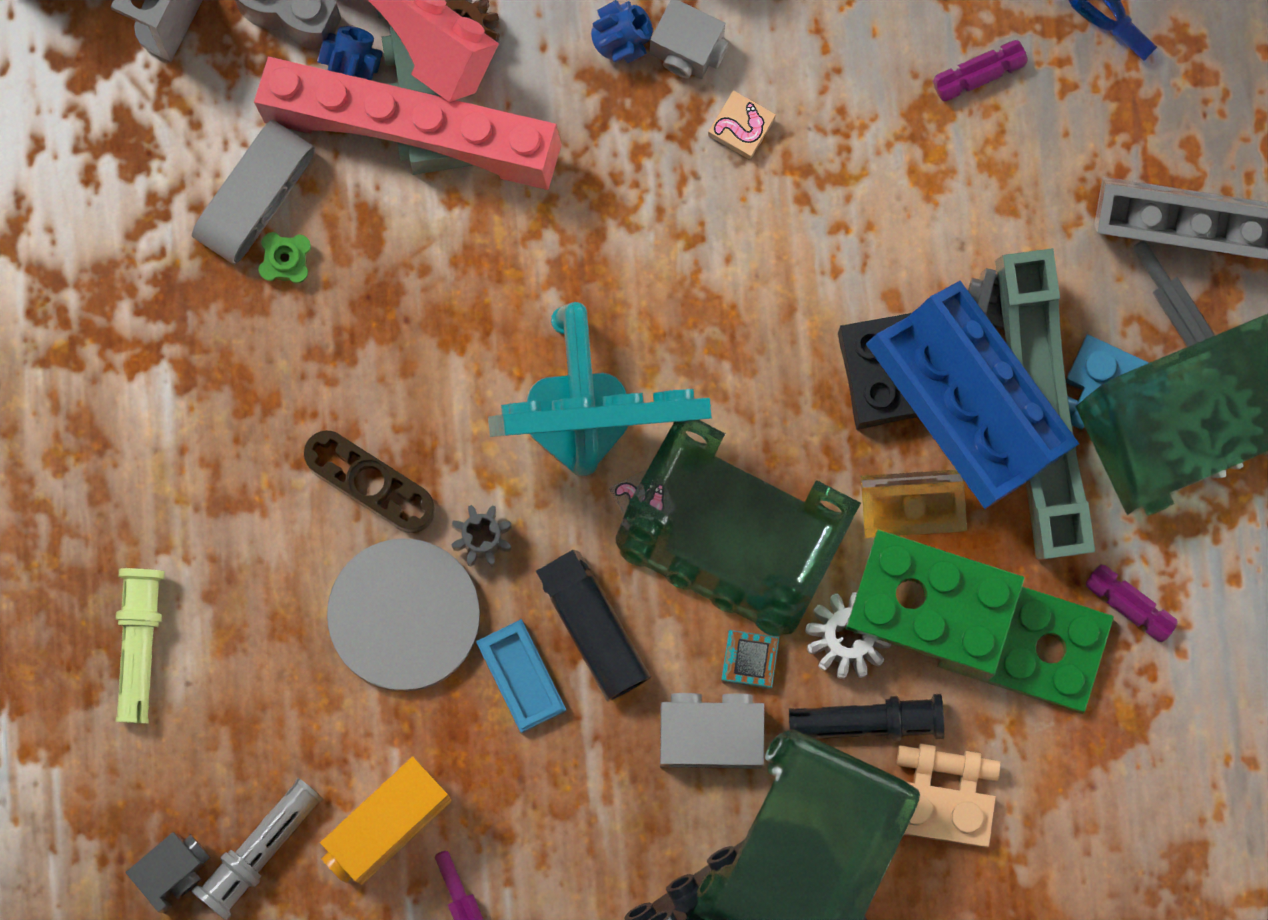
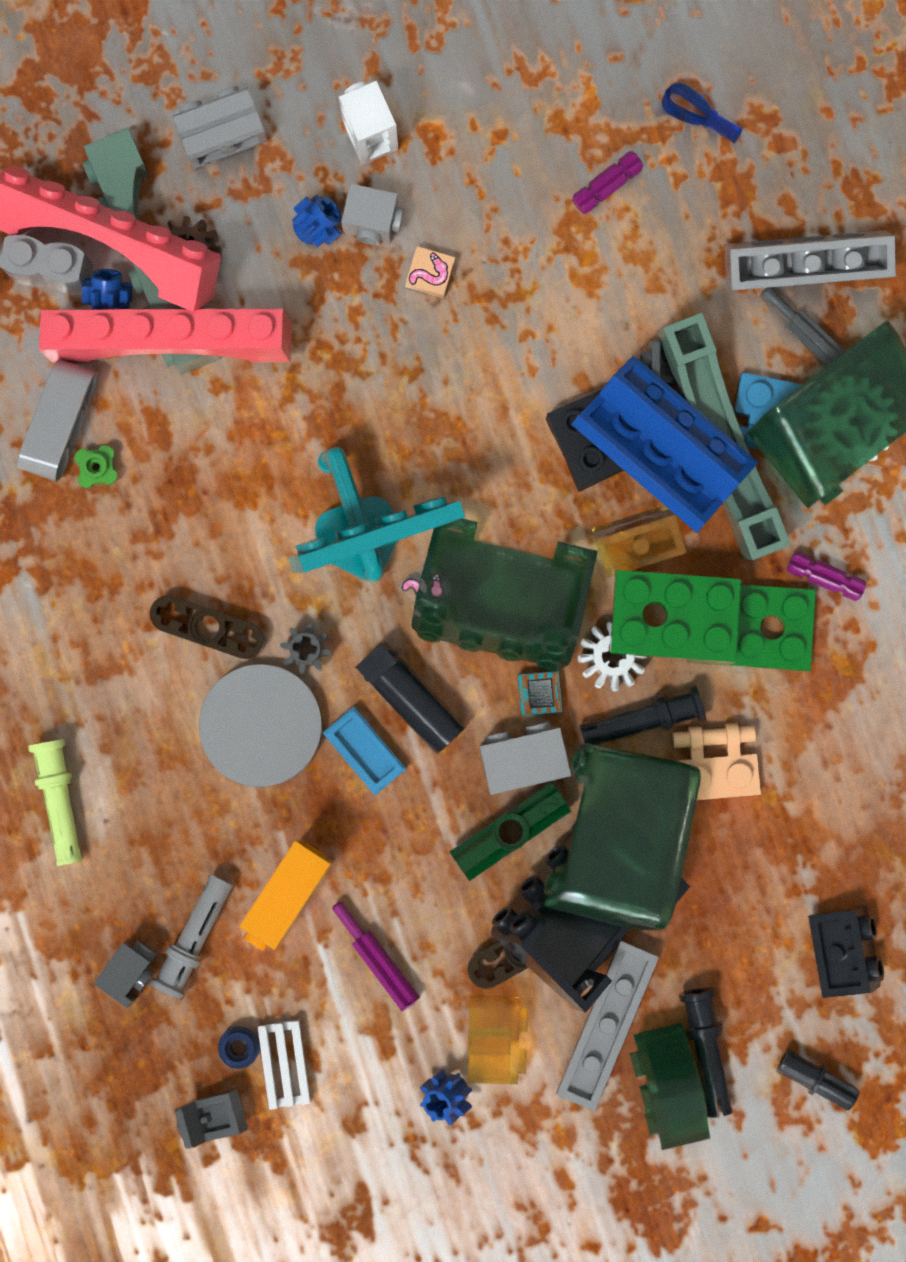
camera: 10 degrees left, 5 degrees up
none -> dark green piece [449,782,572,881]

